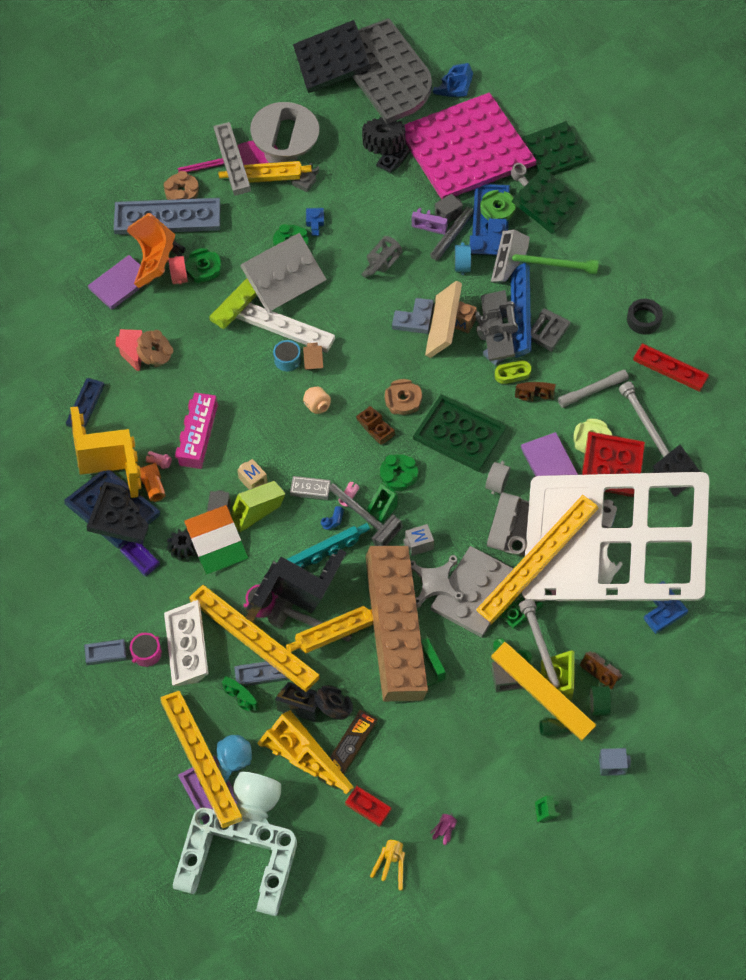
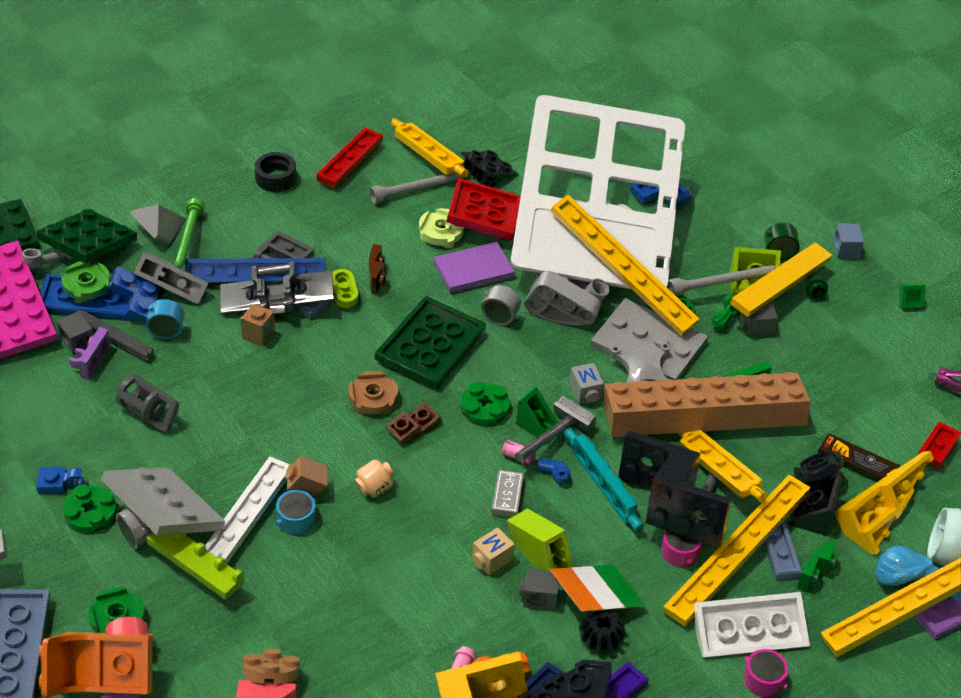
camera: 95 degrees left, 15 degrees down
dark pink brick [175,392,218,469] -> none
sand blue plate [392,298,433,334] -> none
tan tile [425,281,462,358] -> none
light grey piece [558,369,629,408] -> none
reddish brown hinge [580,651,623,690] -> none
none -> light grey slope [130,204,186,245]
none -> yellow plate [391,118,469,178]

